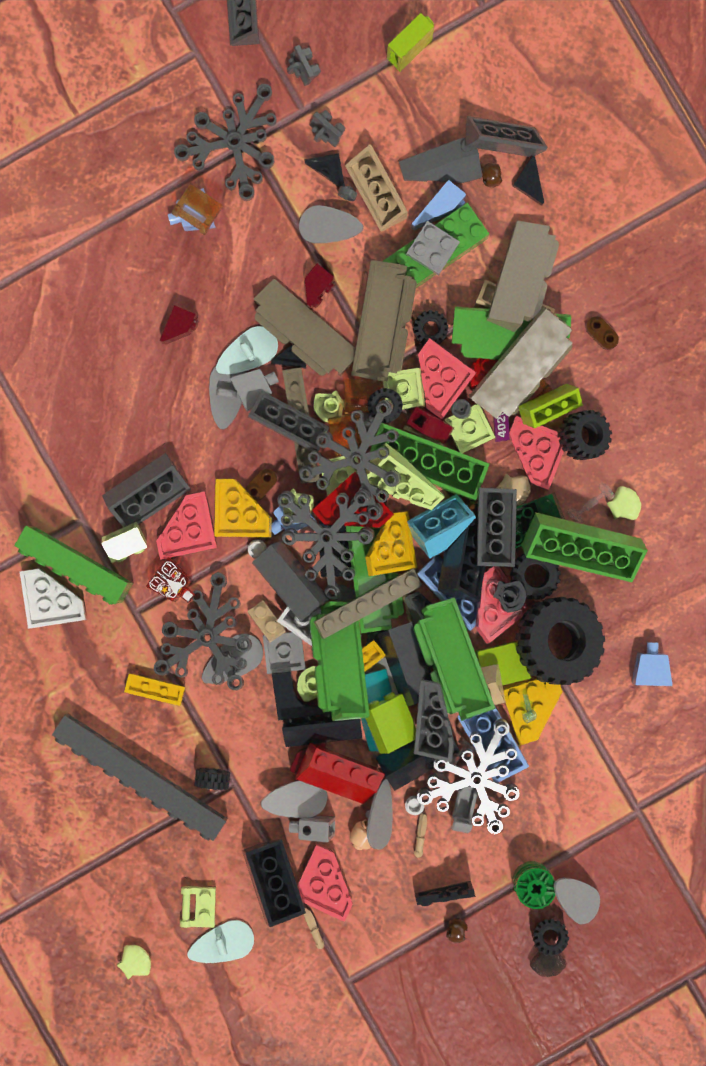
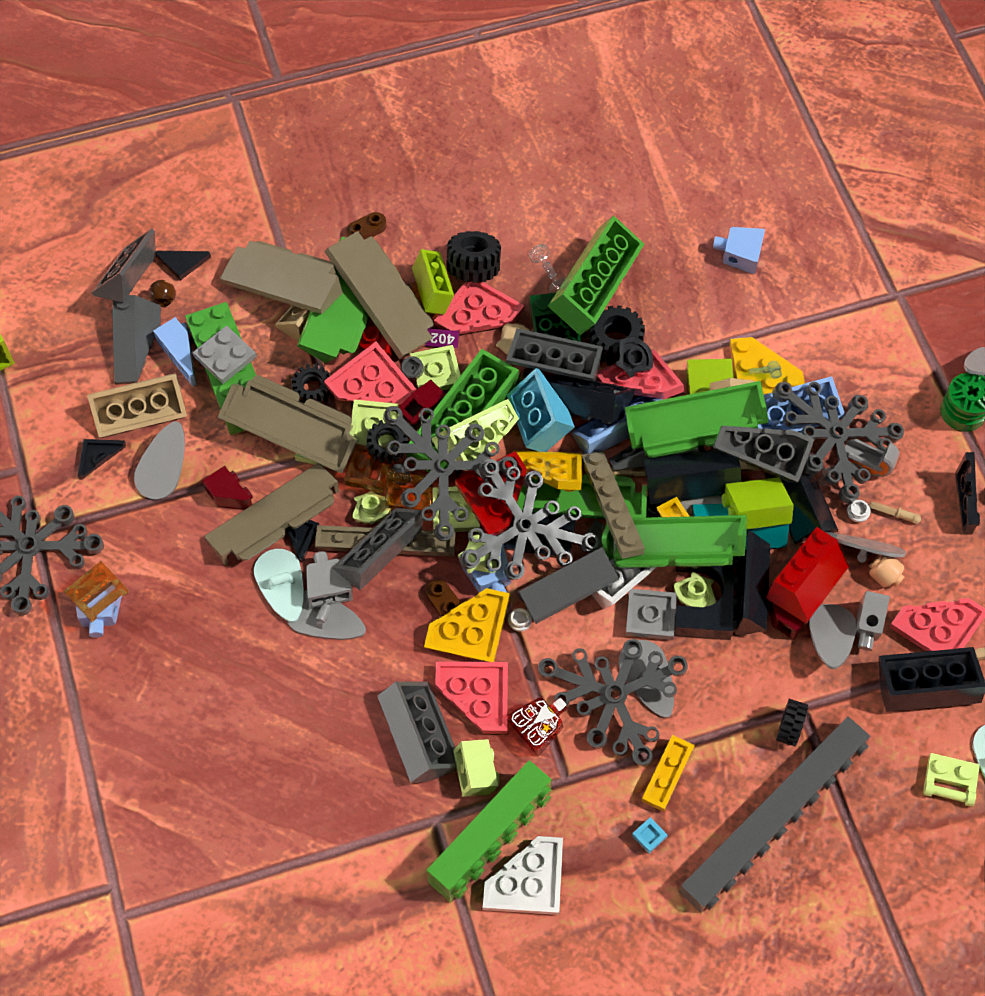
camera: 75 degrees left, 25 degrees down
dark red slope [160,305,199,345] -> none
tan plate [247,601,286,643] -> none
dark grey hips [310,110,346,147] -> none
dark grey tile [337,186,357,201] -> none
black tyre [515,597,605,685] -> none
yellowish green animal [607,486,641,520] -> none
none -> medium azure plate [632,817,668,854]

